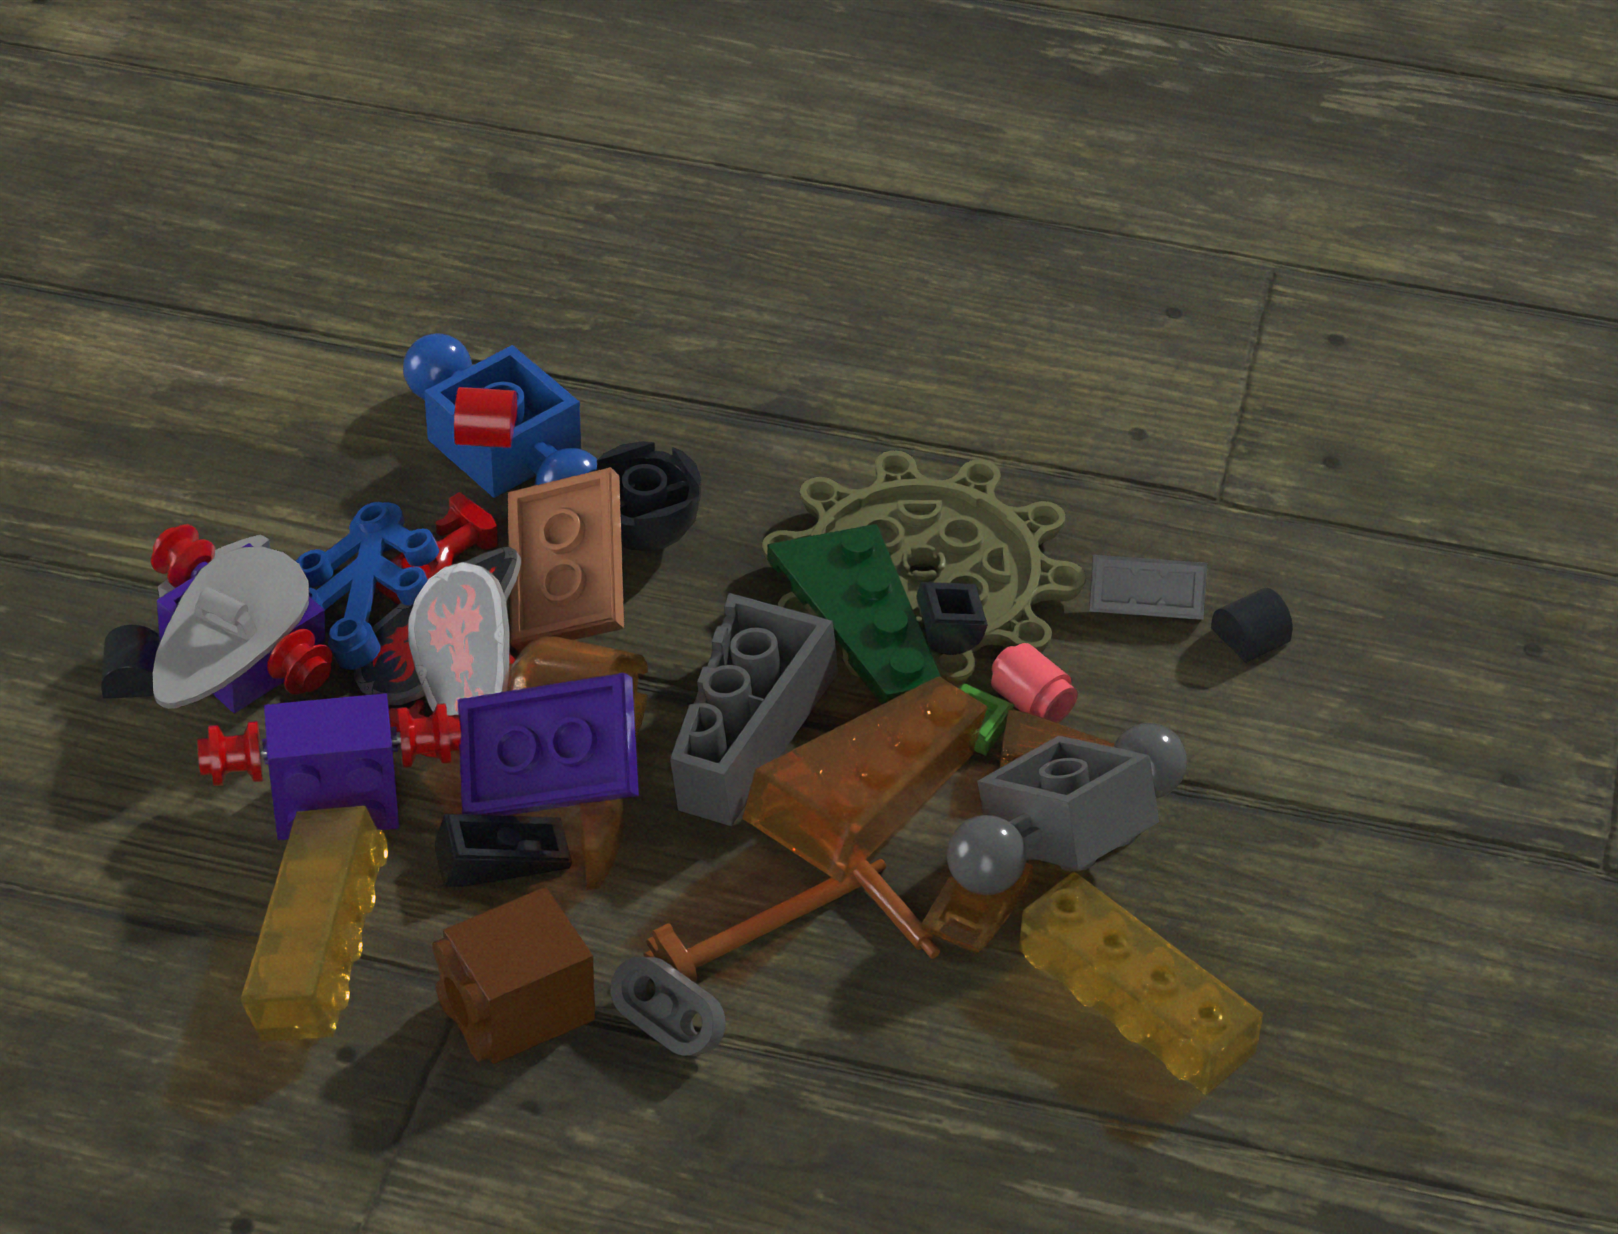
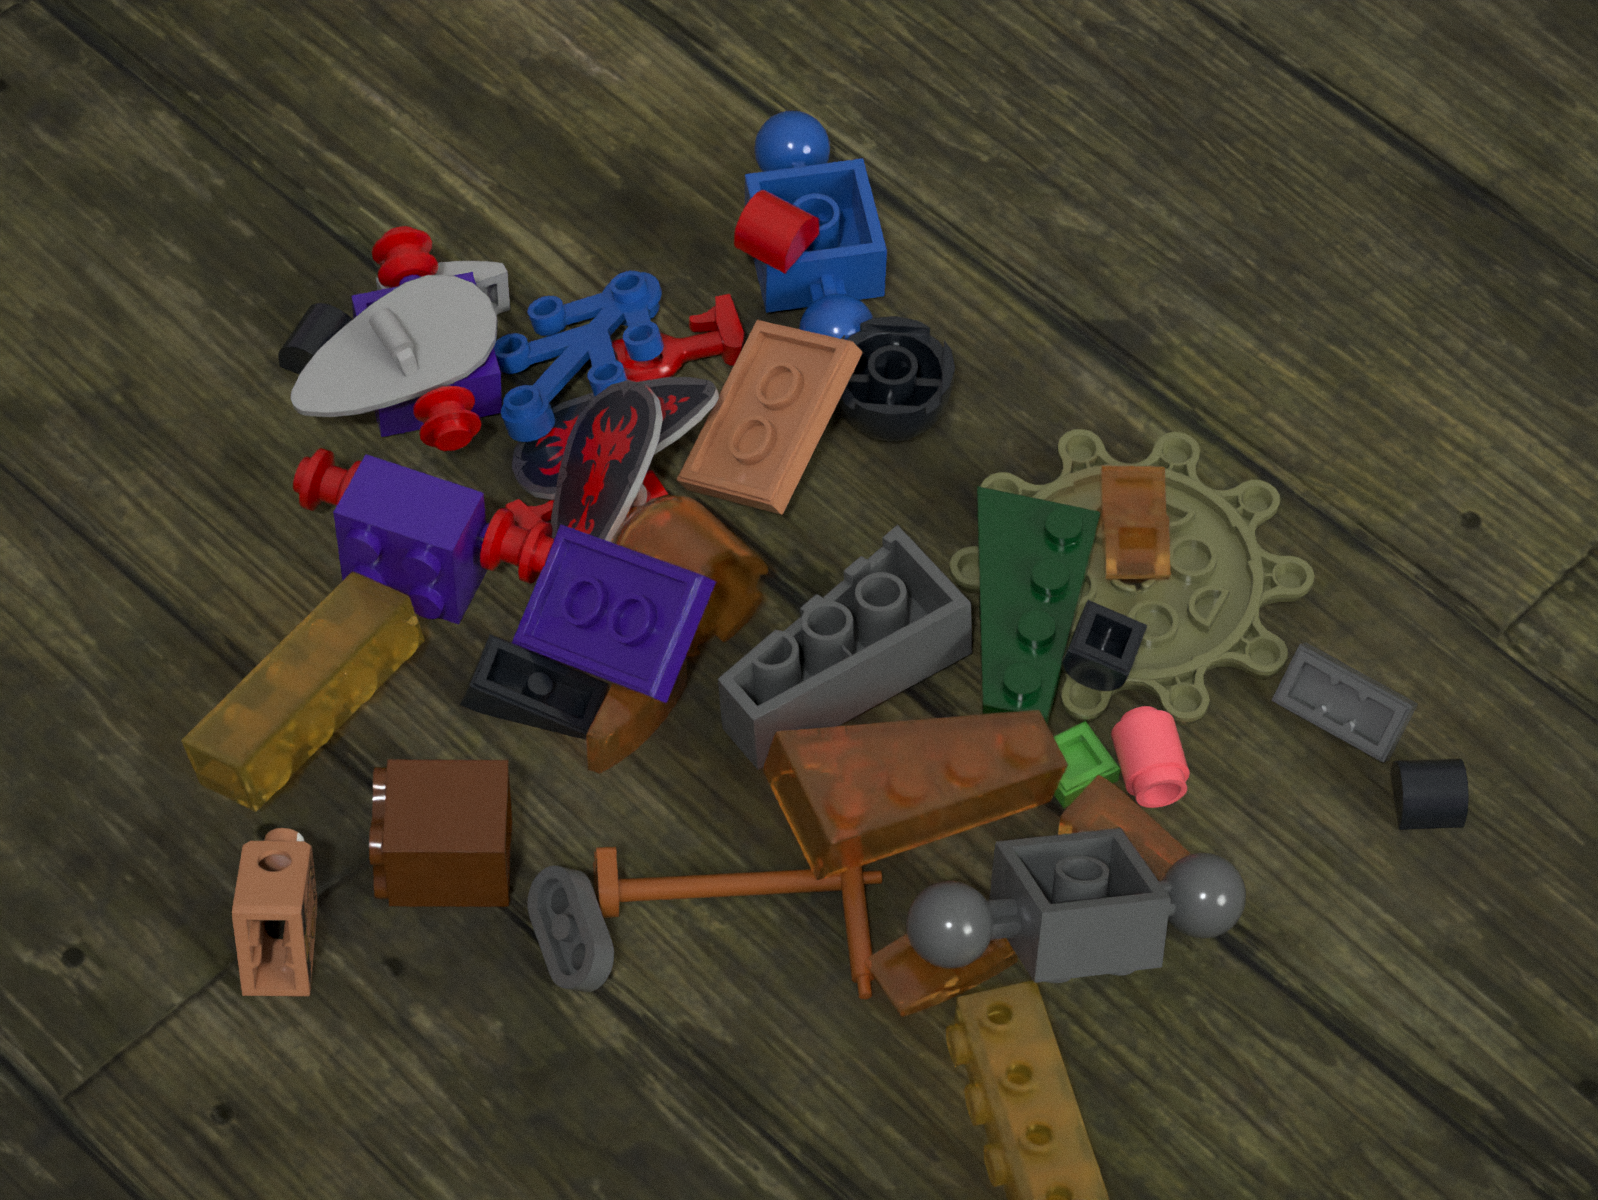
camera: 30 degrees right, 10 degrees up
none -> nougat torso [232,828,317,996]
none -> clear orange slope [1100,466,1171,580]

